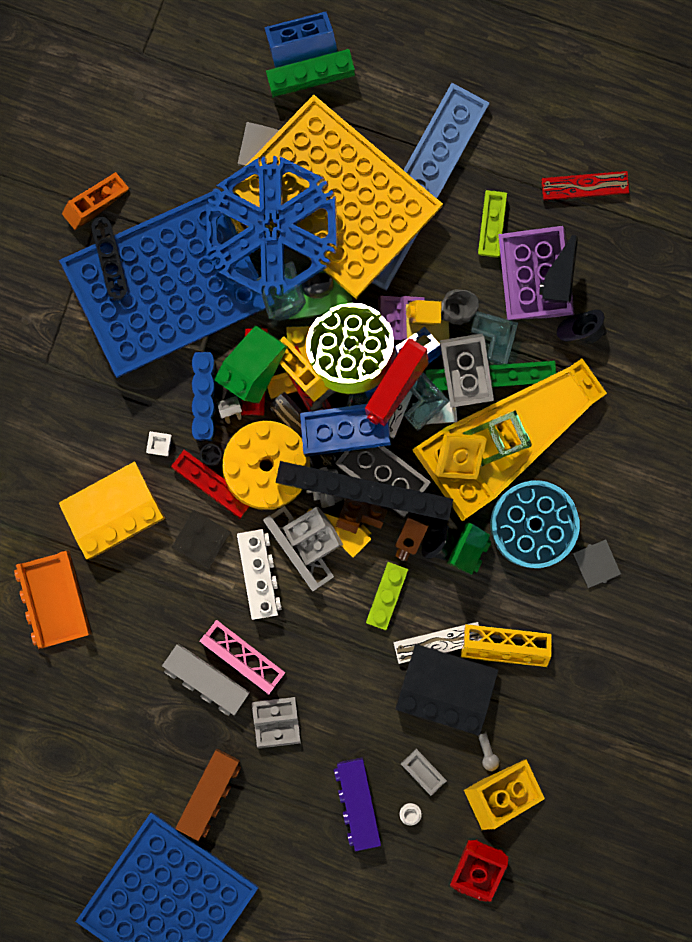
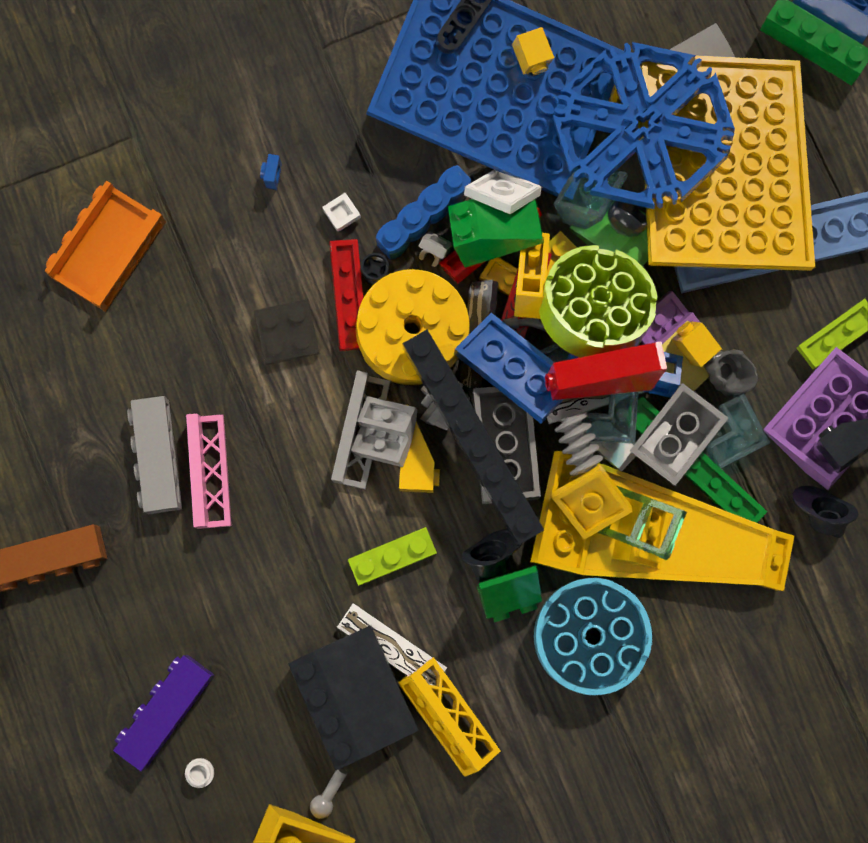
camera: 45 degrees right, 5 degrees down
yellow slope [59,462,165,560] -> none
white brick [237,529,282,620] -> none
light grey slope [252,697,301,749] -> none
reddish brown plate [335,499,388,534] -> none
reddish brown torso [395,513,431,561] -> none
light grey tile [401,749,447,796] -> none
dark grey piece [573,539,621,588] -> none
none -> blue plate [260,154,282,190]
none -> white tile [464,170,541,214]
none -> yellow brick [512,27,554,75]
none -> light grey piece [555,412,603,476]

